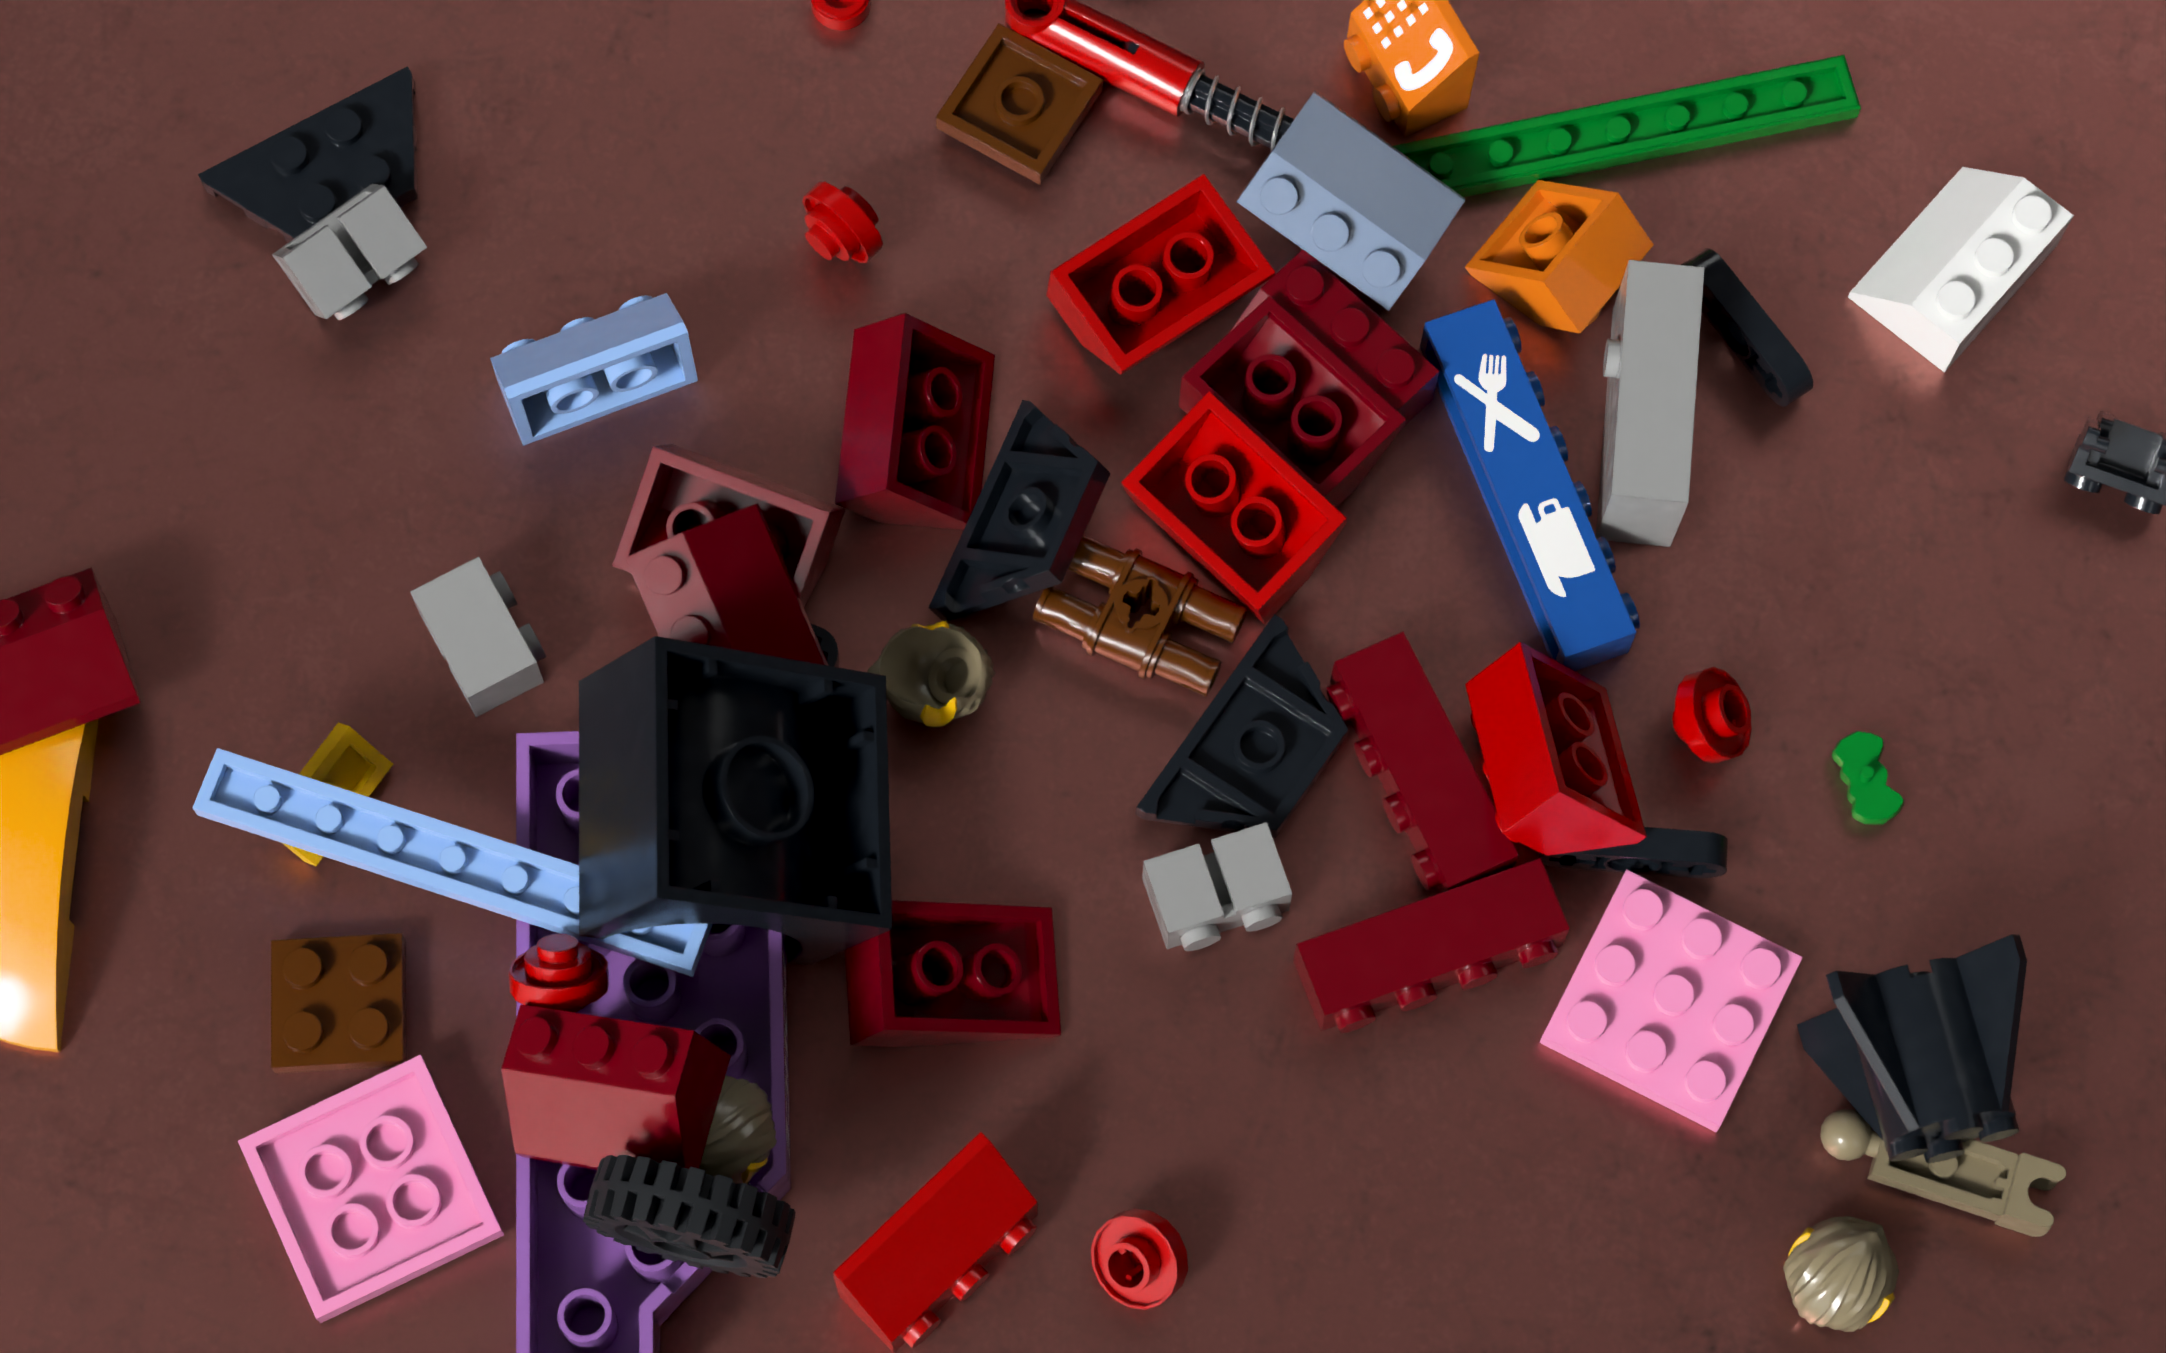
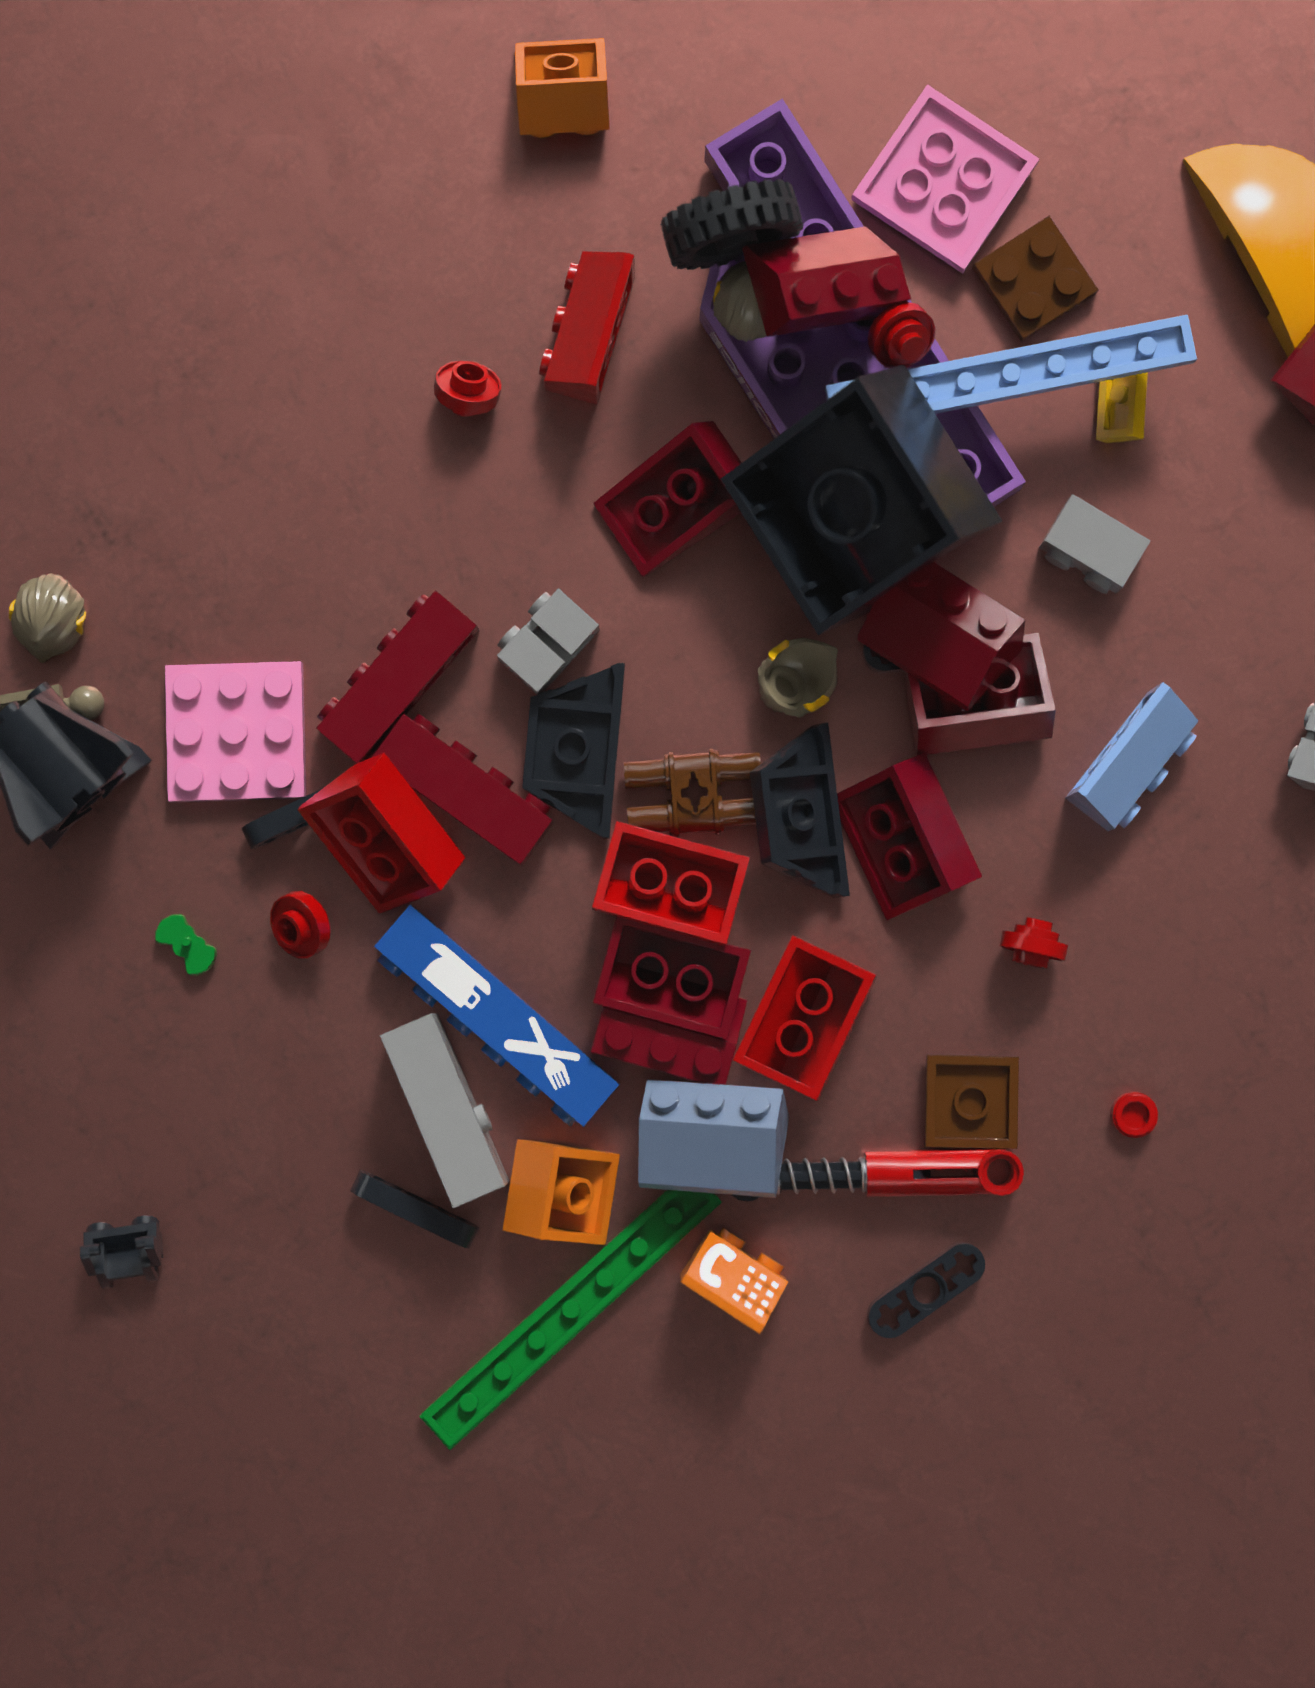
camera: 150 degrees right, 15 degrees up
white slope [1848,167,2074,373] -> none

